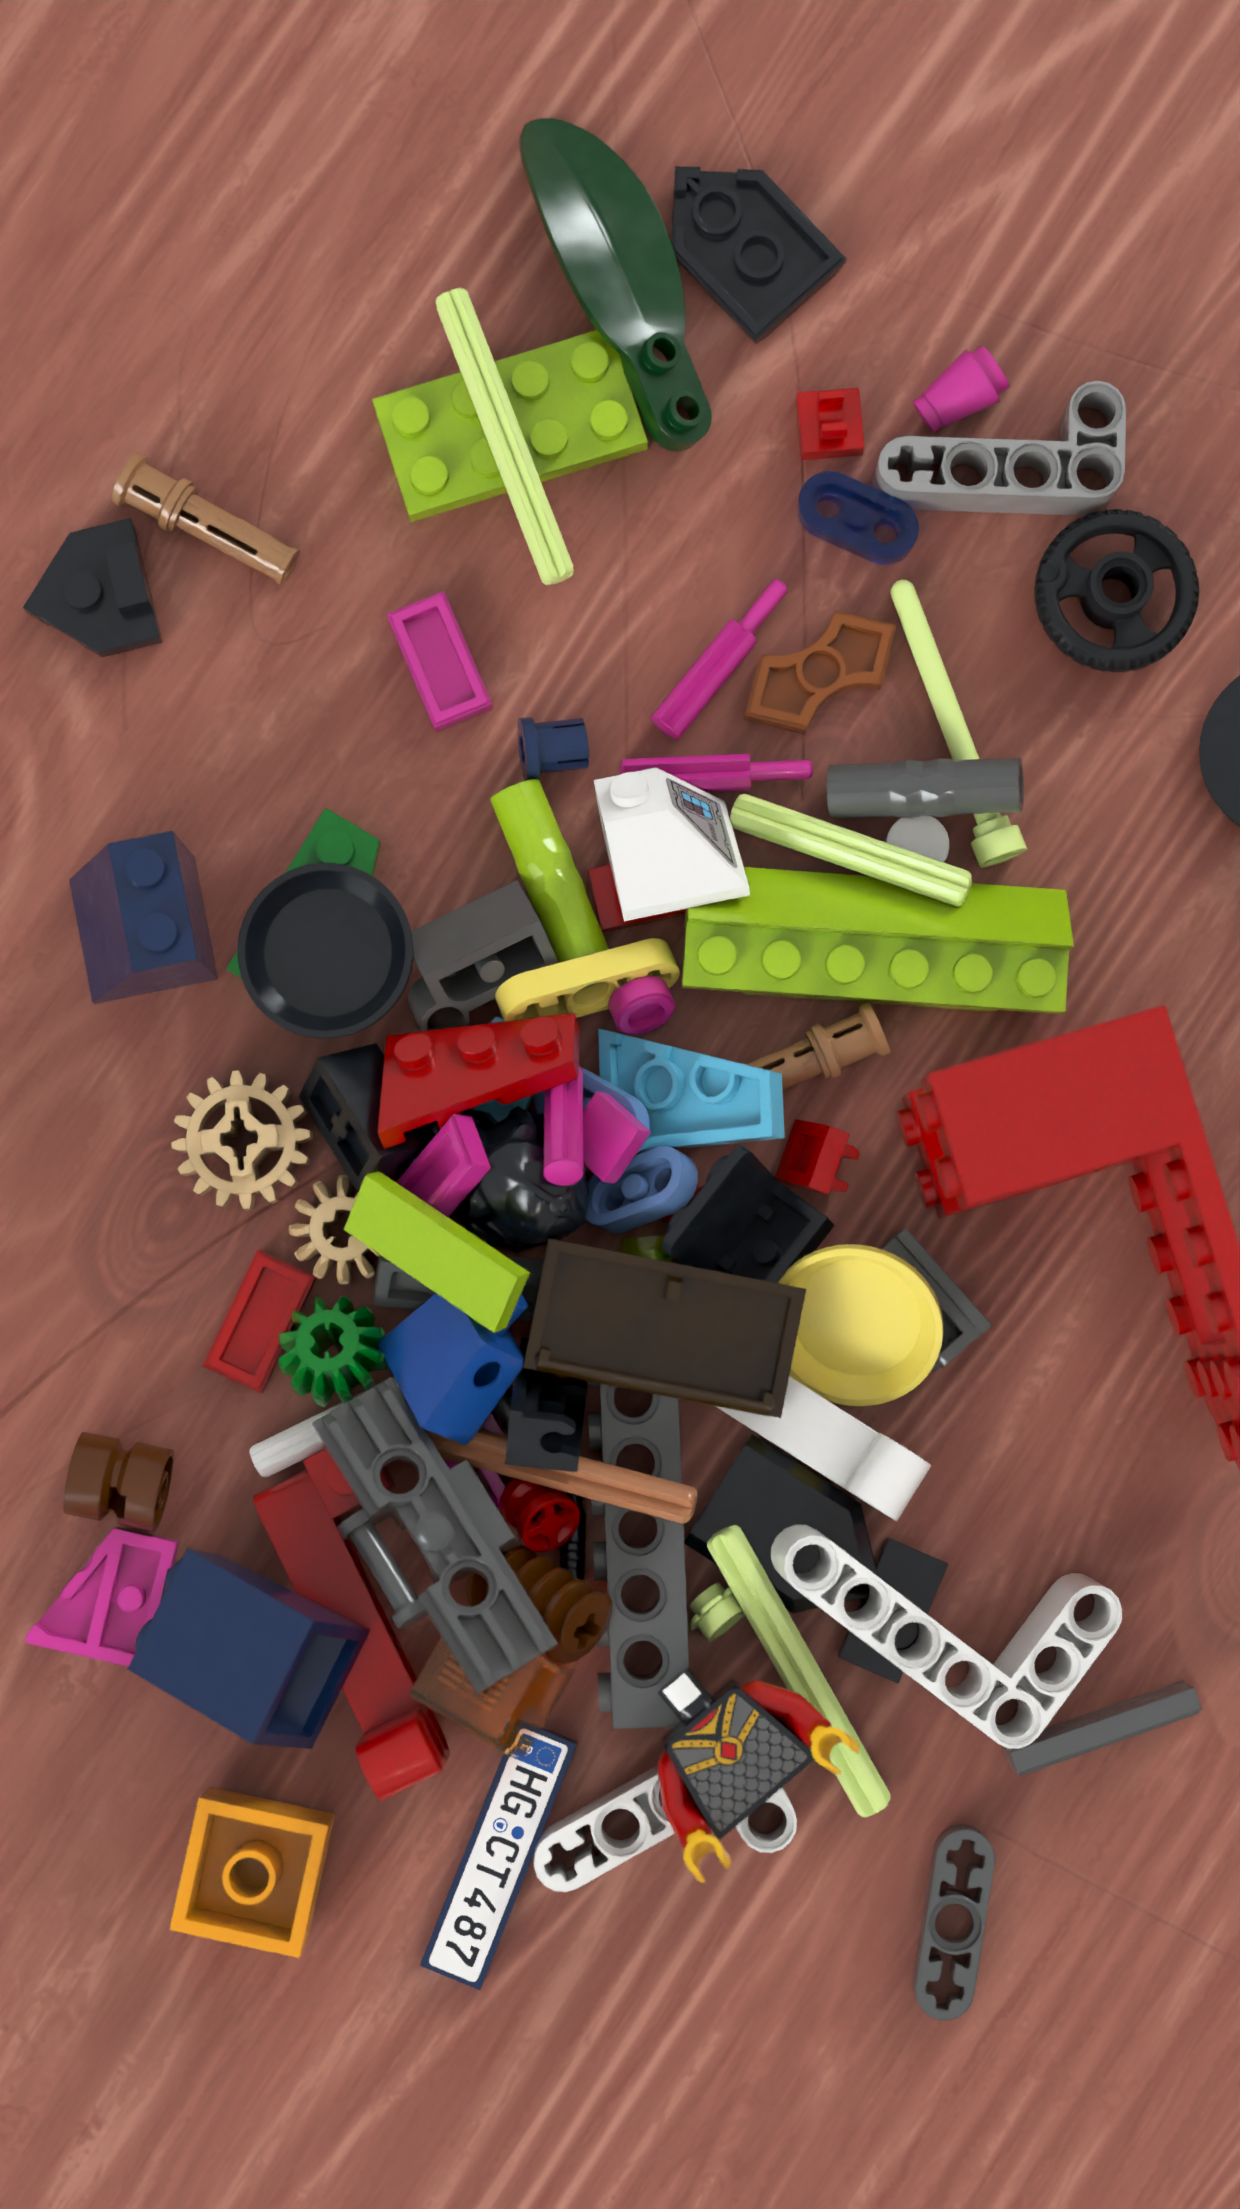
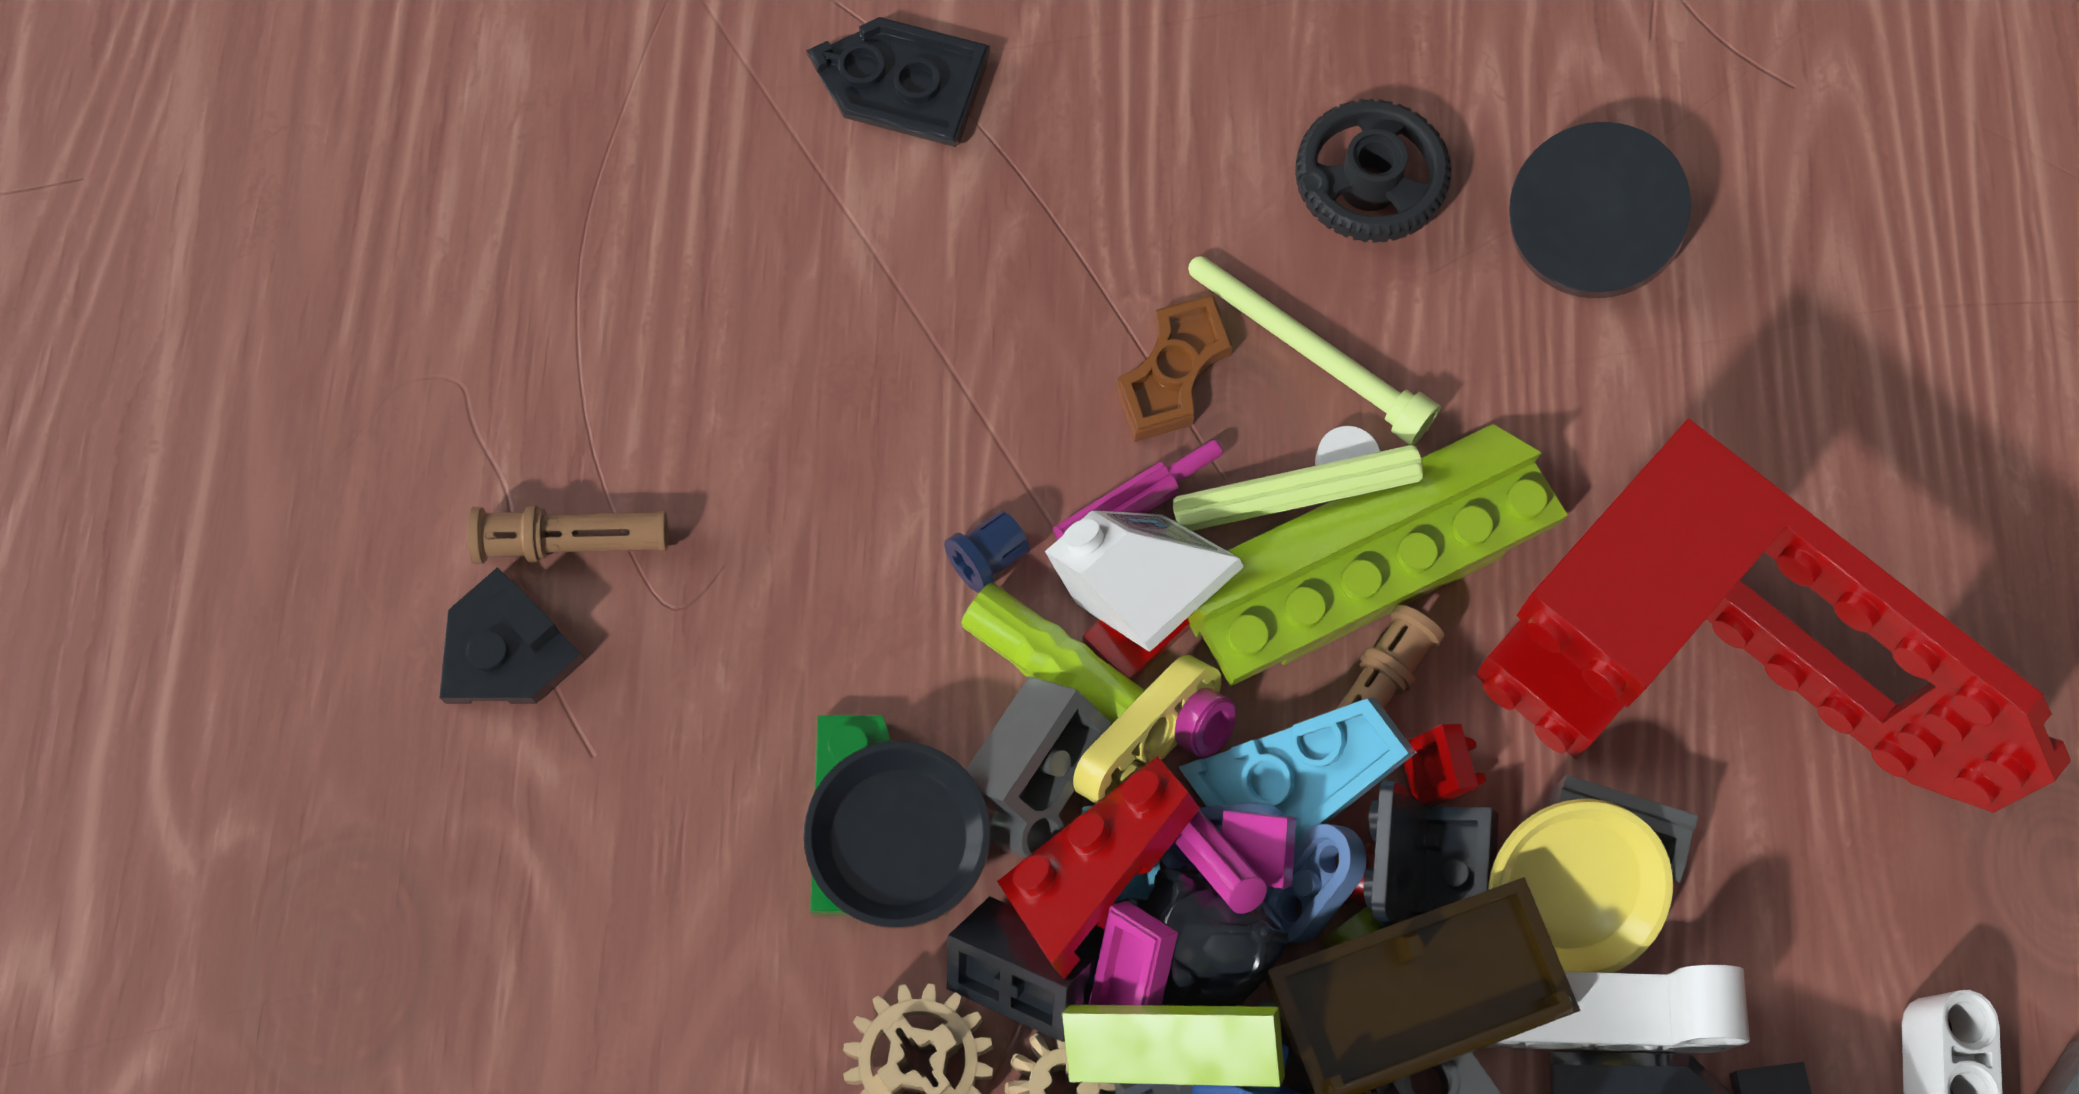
camera: 30 degrees left, 15 degrees down
dark blue slope [69,831,218,1004] -> none
lime plate [372,330,648,523] -> none
dark pink tile [386,591,493,733] -> none
yellowish green axle [436,288,574,585] -> none
dark green plant [519,118,712,451] -> none
dark pink axle [650,579,788,741] -> none
red tile [795,387,865,461] -> none
clear blue plate [797,471,919,565] -> none
dark grey axle [827,758,1024,819] -> none
light grey beam [873,381,1126,516] -> none
dark pink cone [912,345,1010,433] -> none

